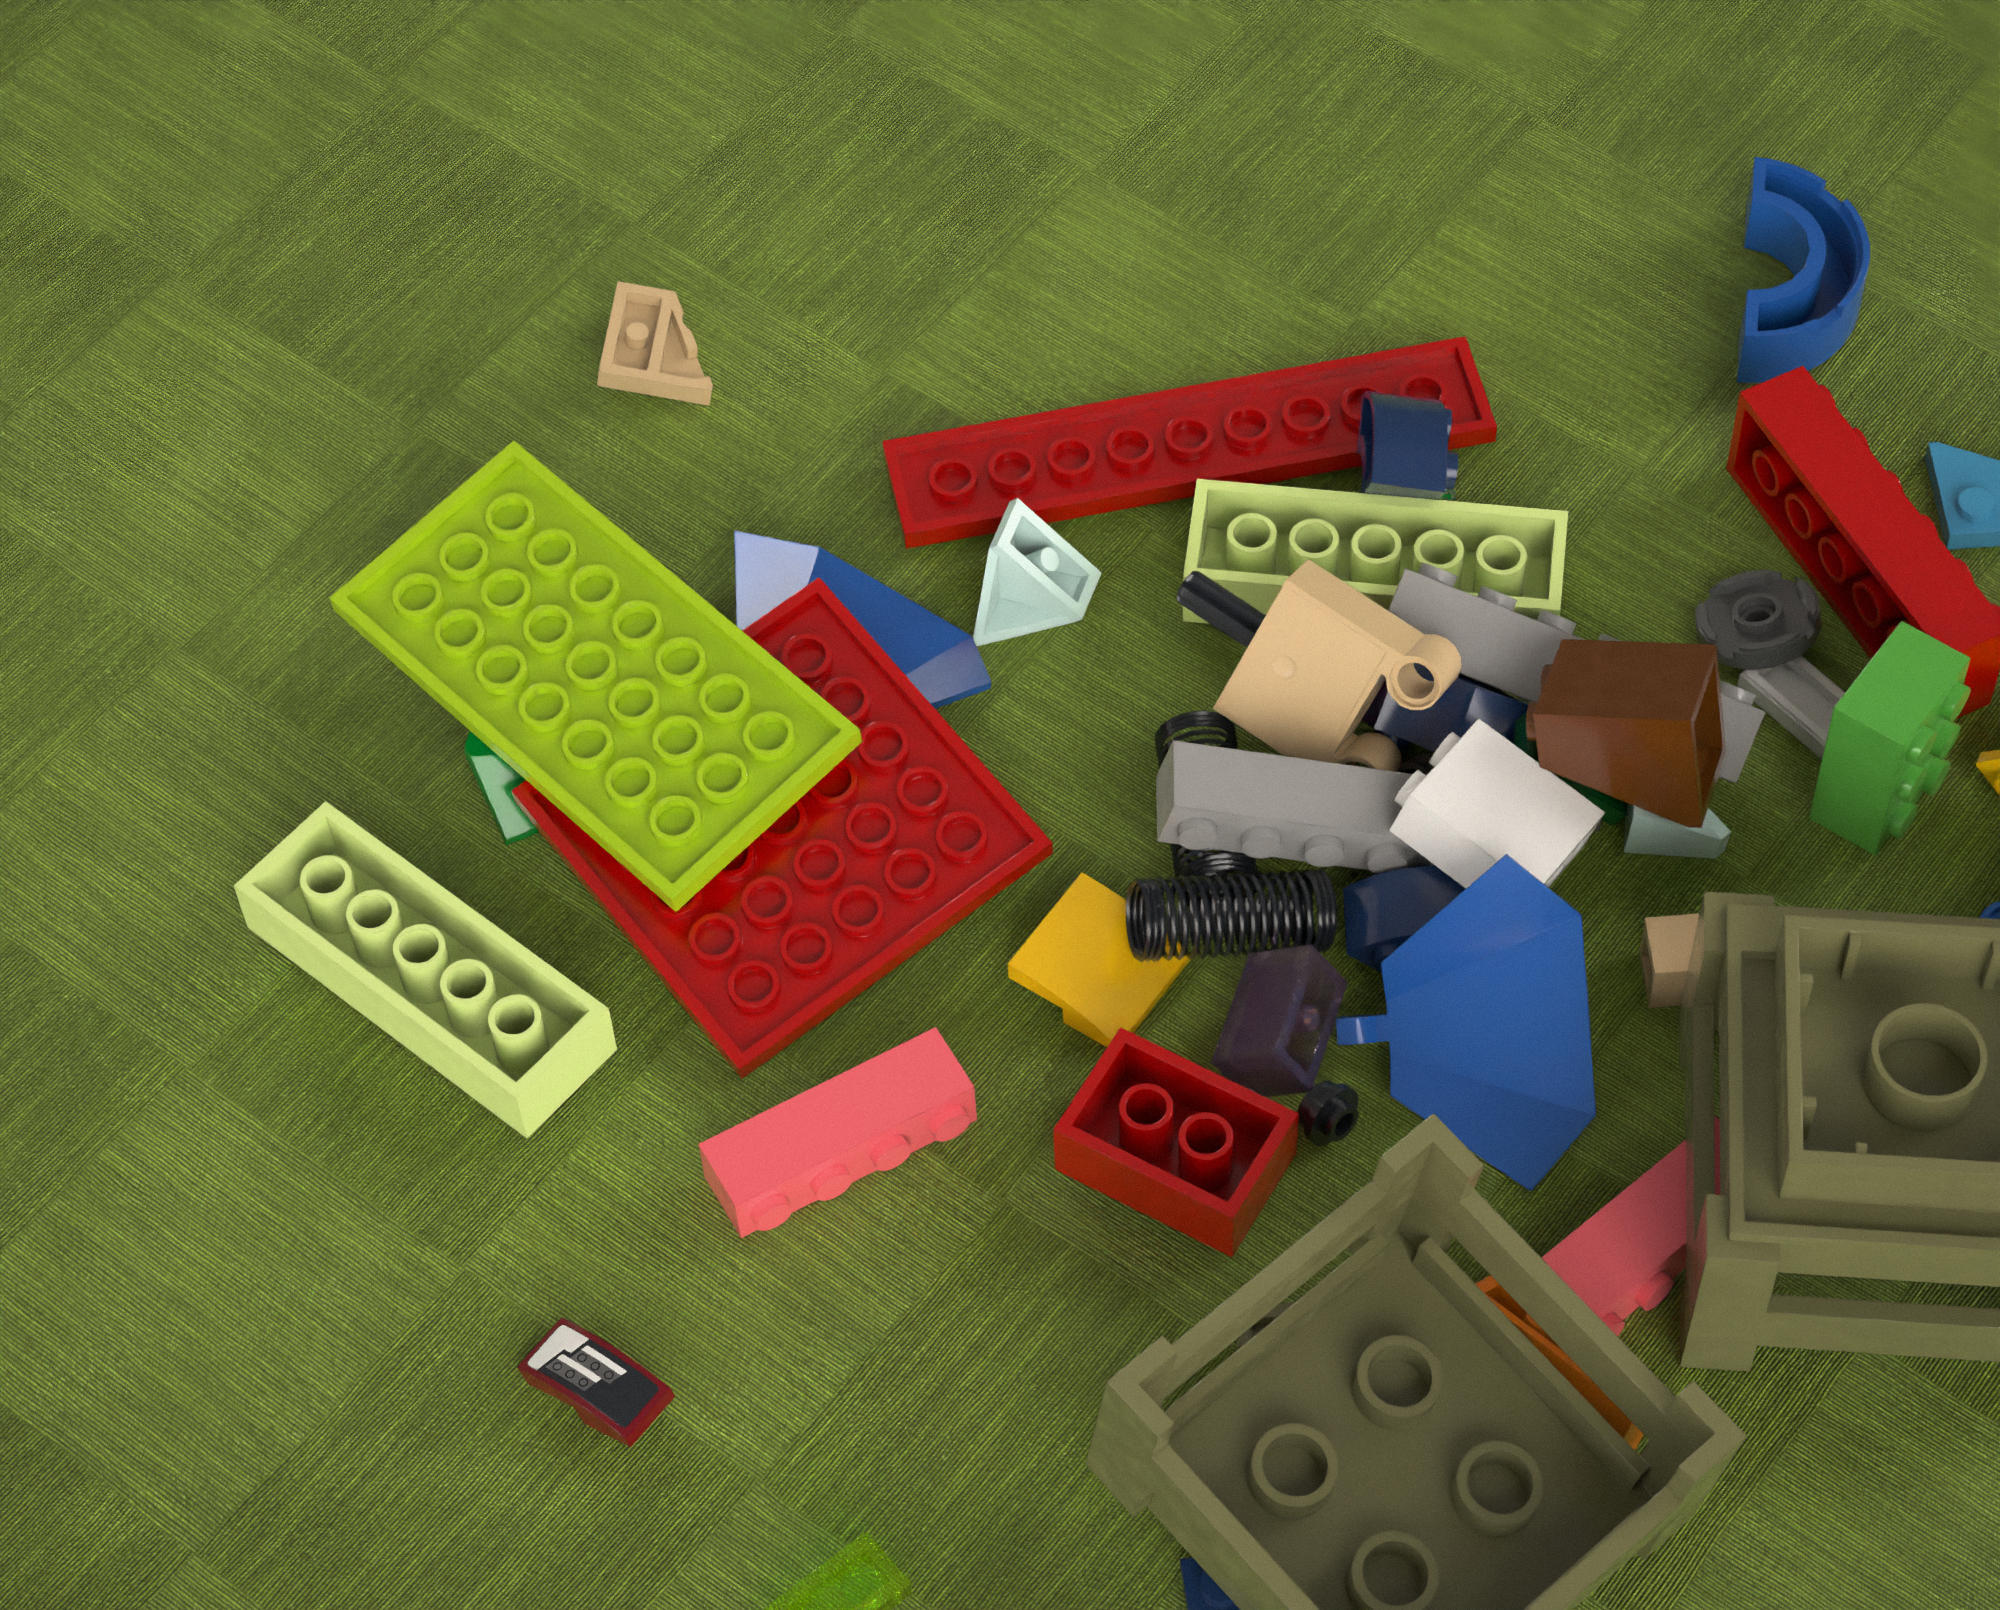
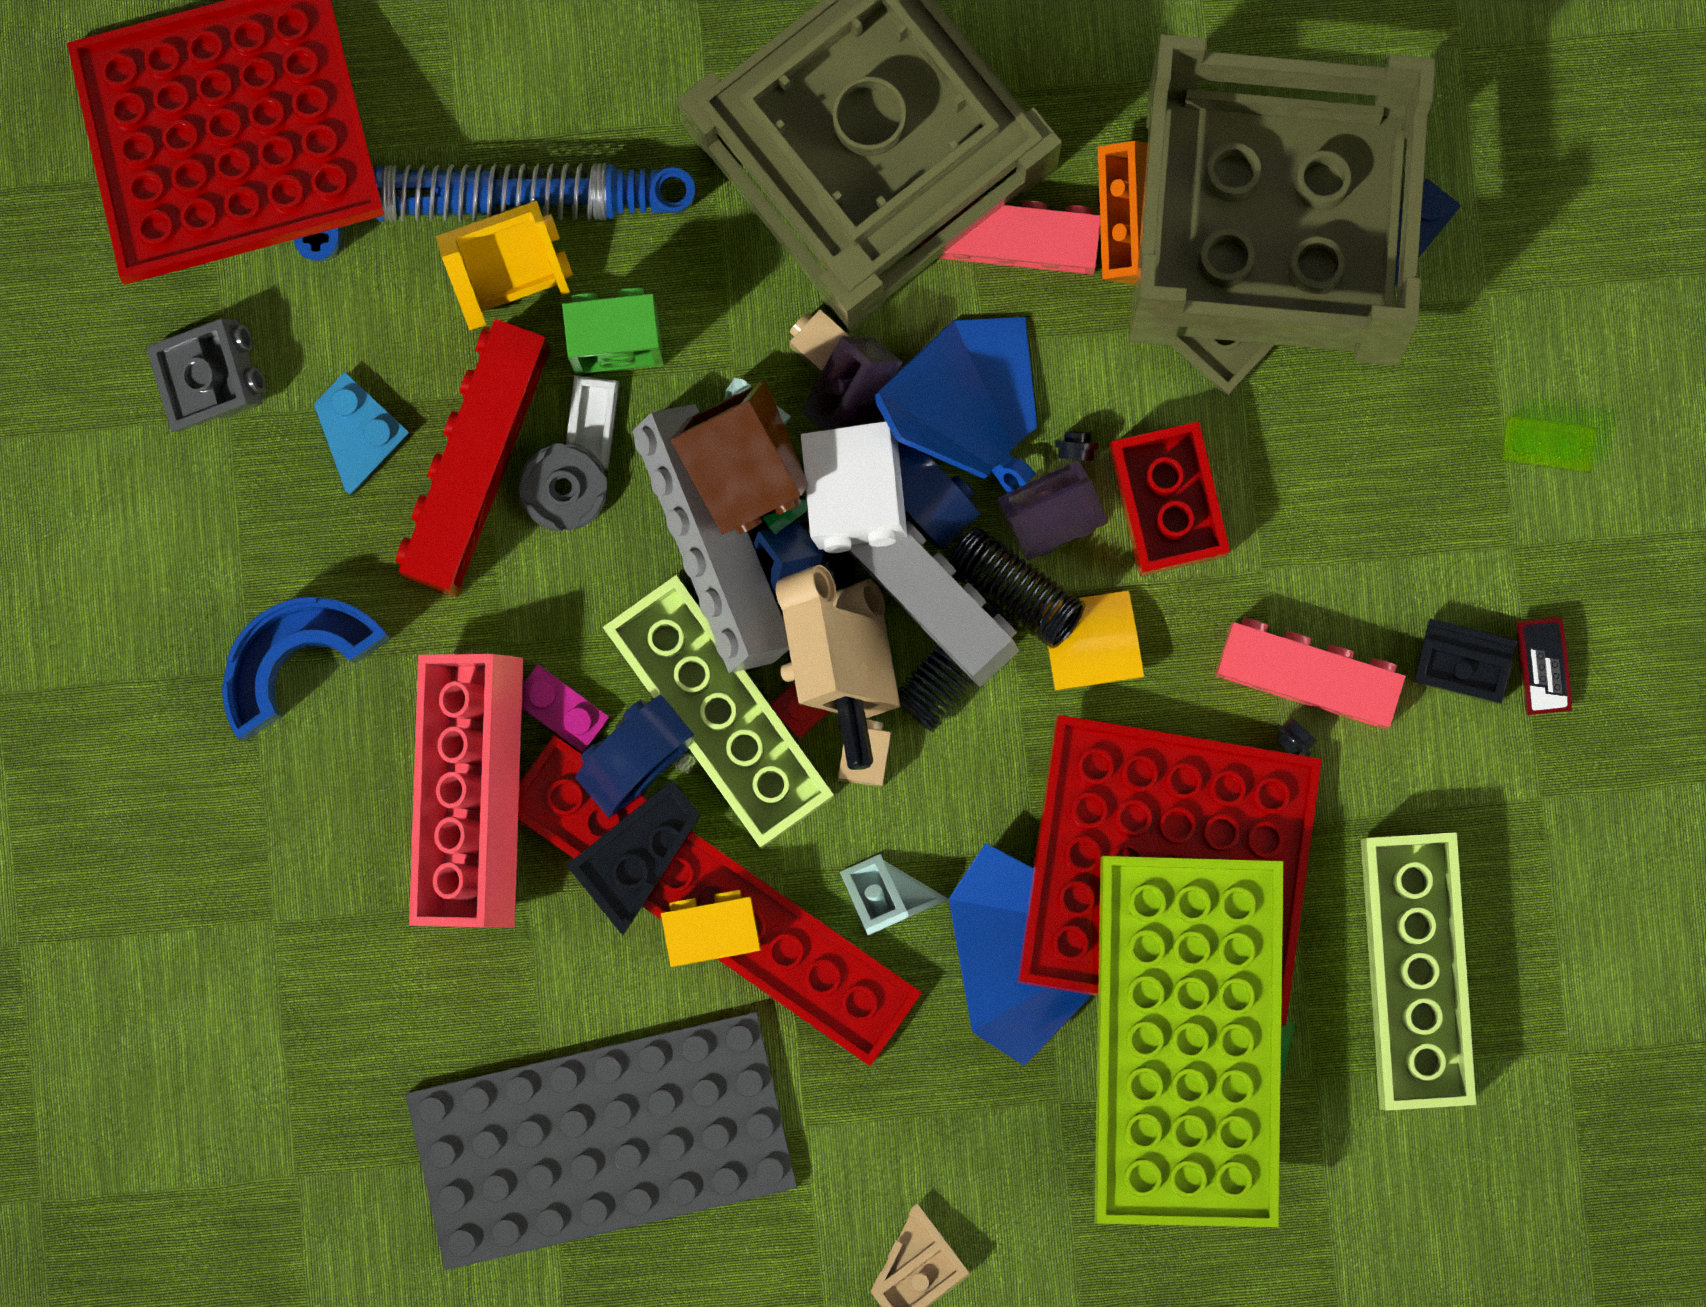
camera: 135 degrees left, 30 degrees up
none -> dark grey plate [405,1012,797,1270]
none -> coral brick [409,654,523,928]
none -> dark pink plate [522,664,610,753]
none -> black wing [566,781,701,936]
none -> yellow brick [661,890,761,967]
none -> clear purple brick [800,336,903,431]
none -> tan brick [838,720,891,787]
none -> black plate [1276,717,1317,756]
none -> black plate [1413,618,1517,705]

